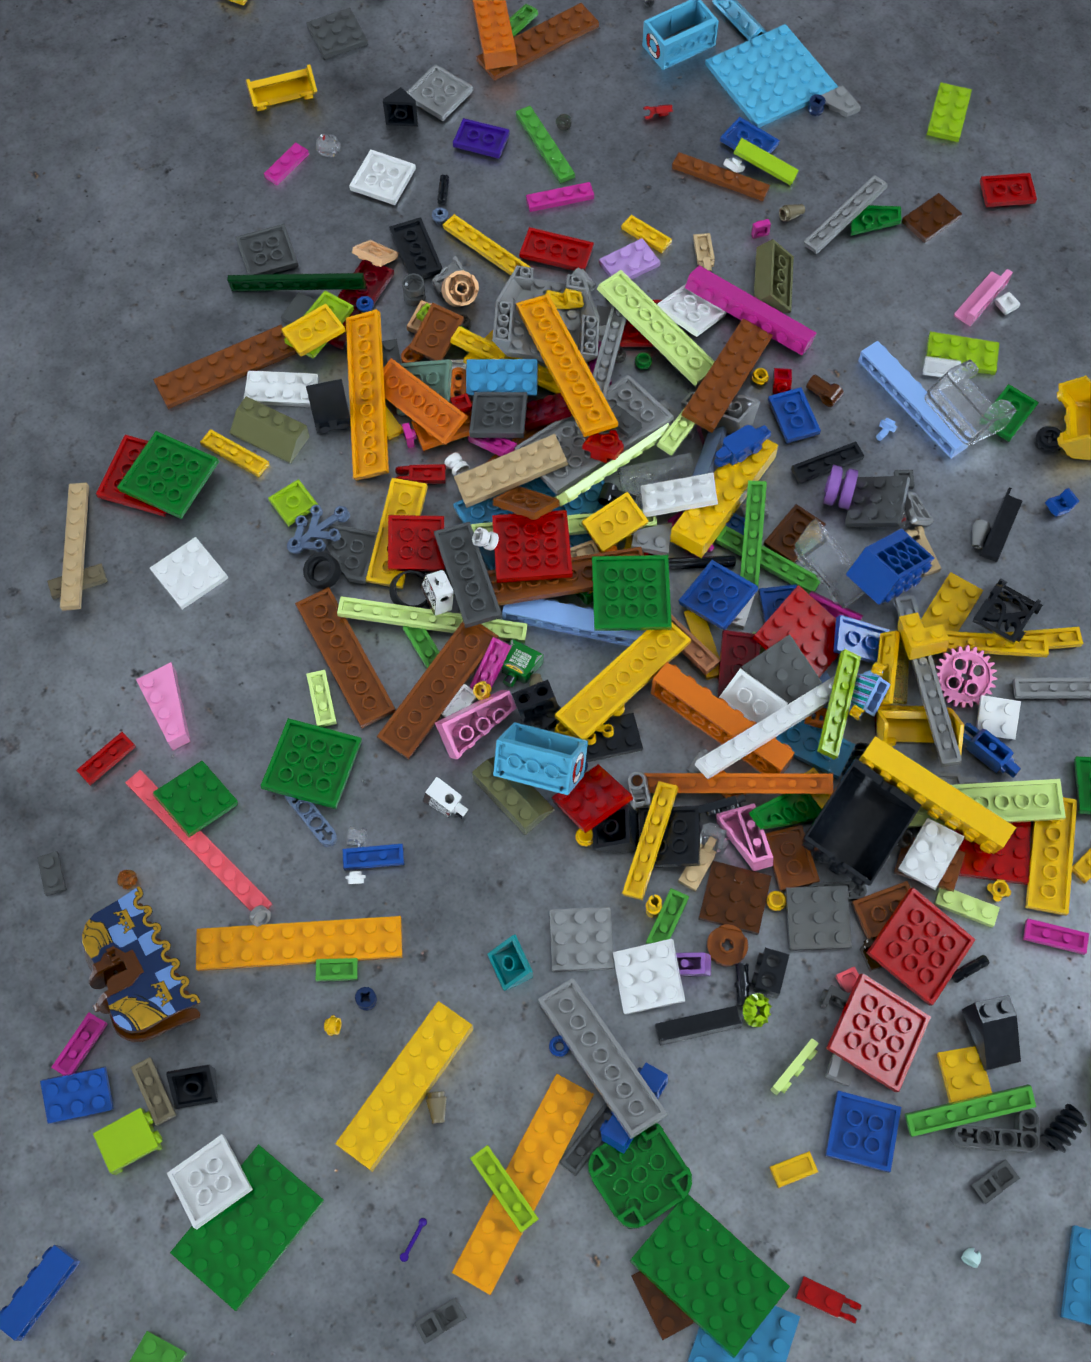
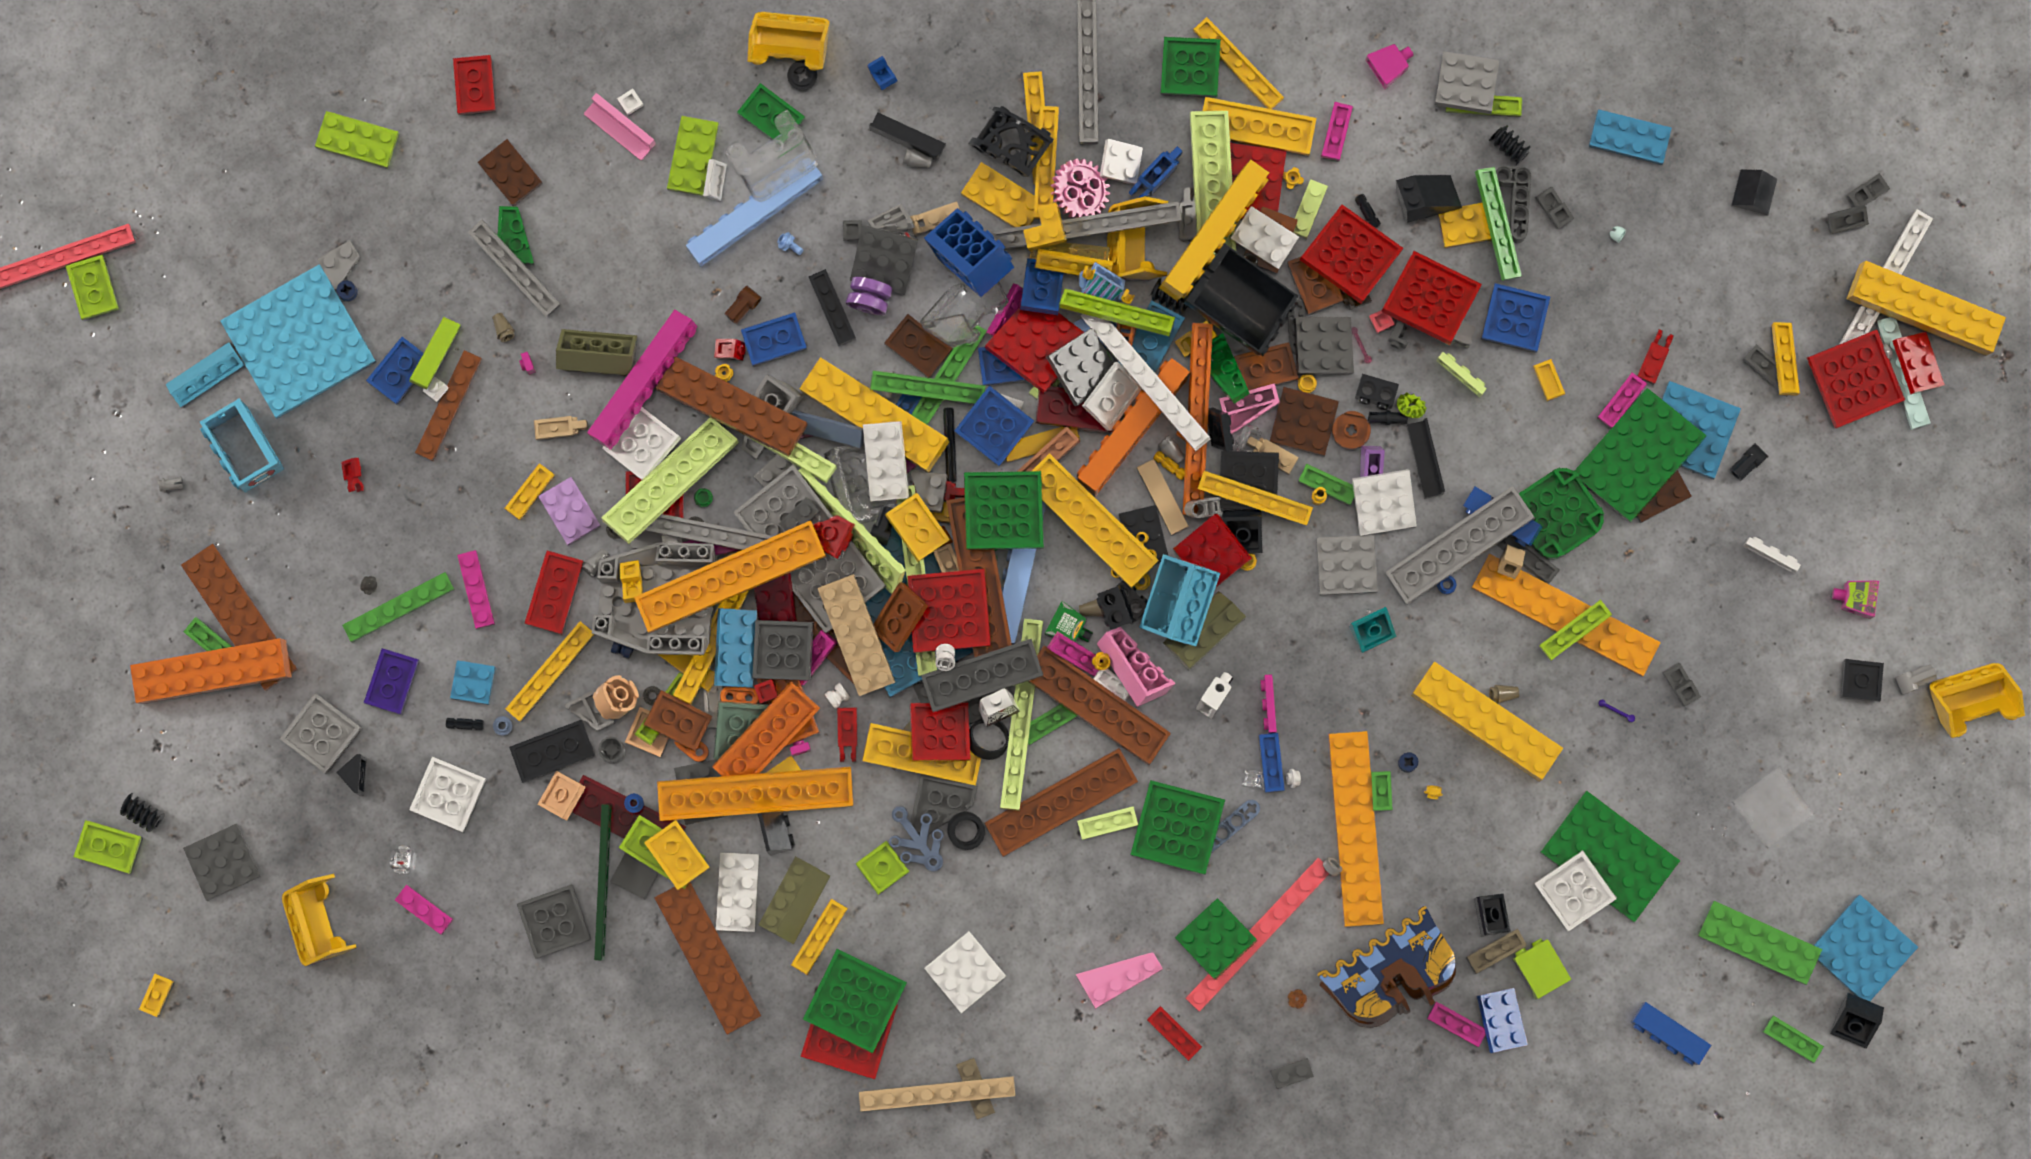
camera: 90 degrees left, 15 degrees up
blue hinge [714,425,771,467] -> none
none -> dark azure plate [450,660,496,705]
none -> tan tile [1137,459,1189,536]
none -> yellow axle [1153,451,1185,480]
none -> dark pink plate [1260,674,1277,734]
none -> clear pink hinge [1352,327,1372,364]
none -> tan brick [1497,544,1525,579]
none -> dark pink plate [1597,372,1647,428]

